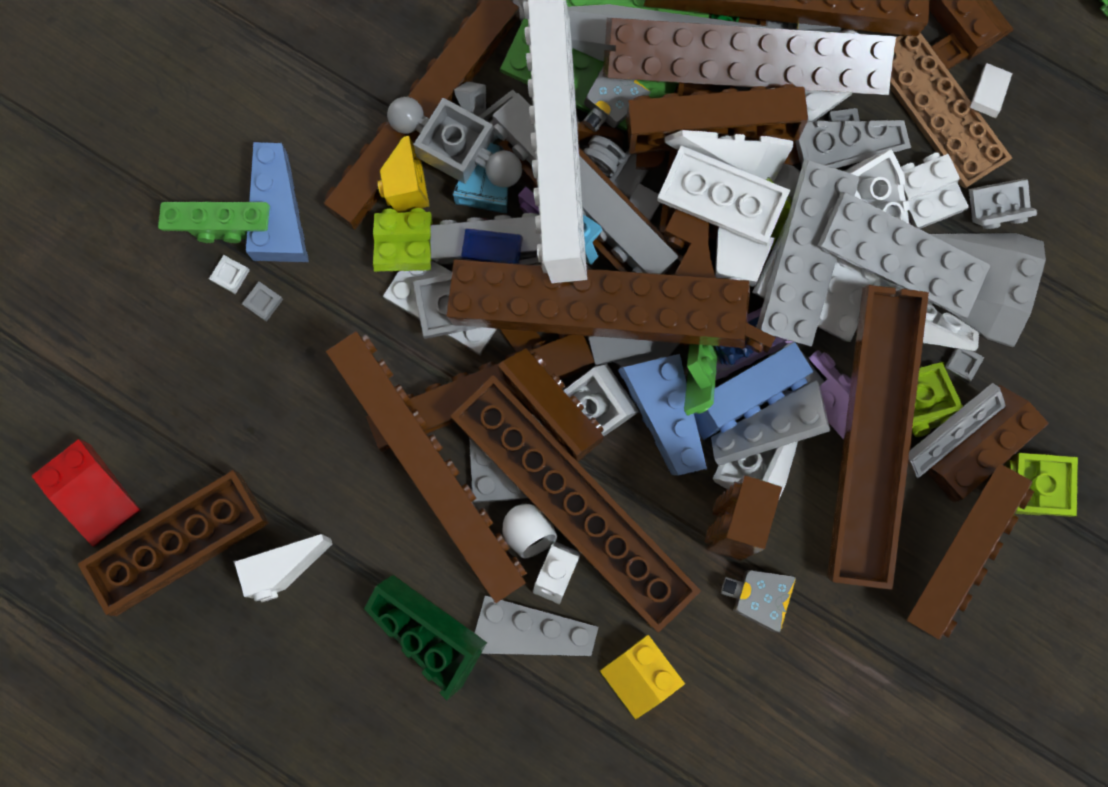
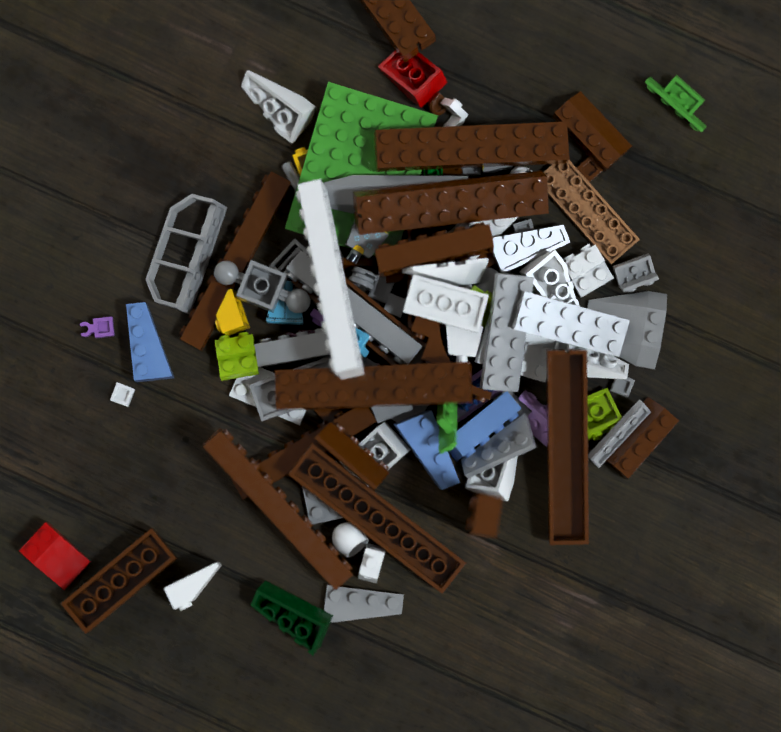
camera: 10 degrees left, 5 degrees up
bright green bracket [158,202,270,243] -> none
light grey tile [242,282,283,322] -> none
light grey slope [454,82,486,116] -> none
clear blue tile [461,228,523,264] -> none
yellow slope [600,635,685,719] -> none
light grey torso [721,570,796,632] -> none
reddish brown brick [907,463,1035,640] -> none
white tile [970,63,1012,118] -> none
lime plate [1006,453,1078,517] -> none
none -> medium lavender plate [80,317,115,338]
none -> light grey plate [145,194,227,315]

